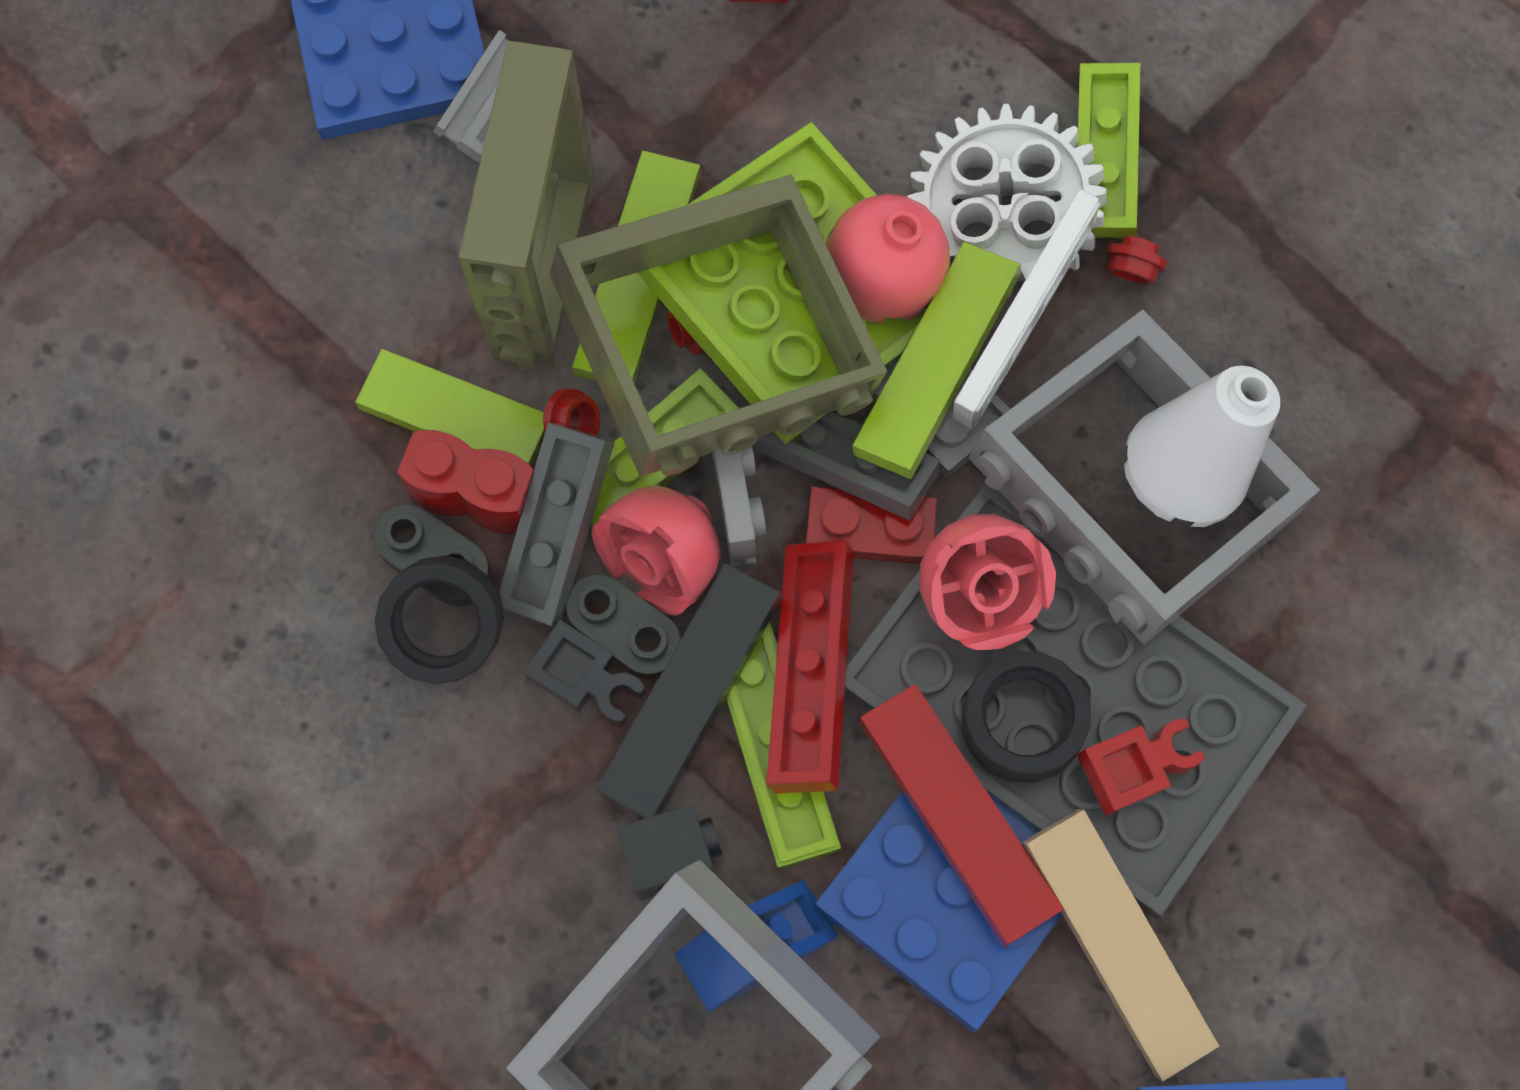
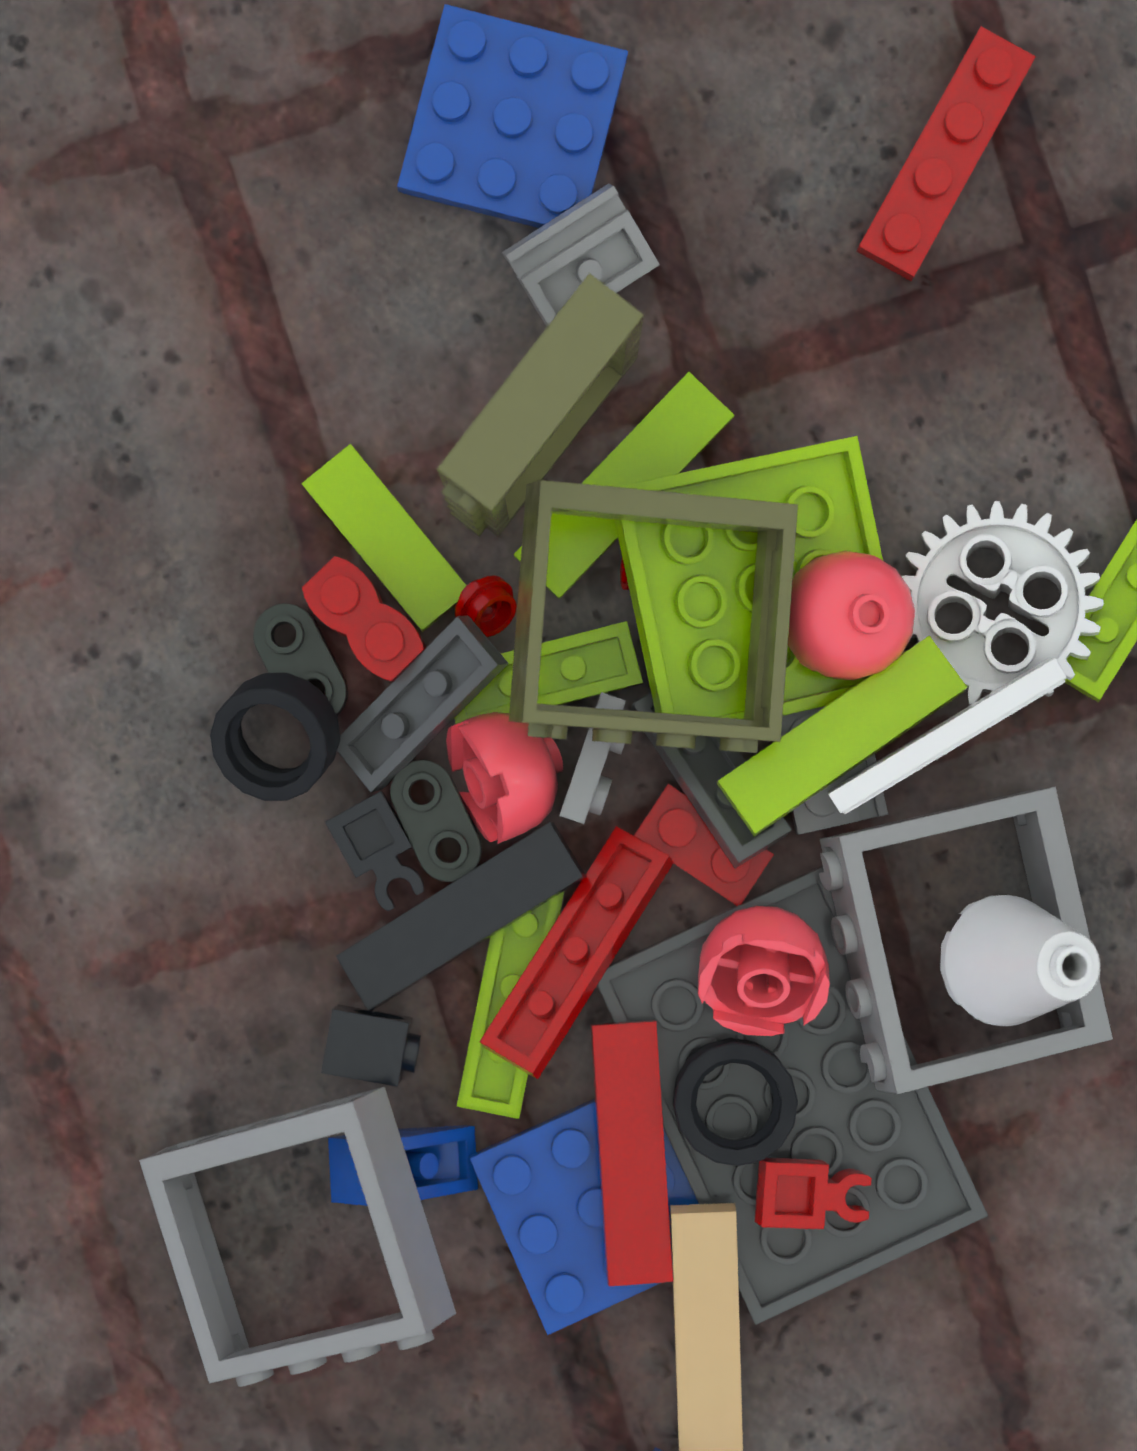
camera: 25 degrees right, 15 degrees up
red plate [1106,236,1168,285] -> none

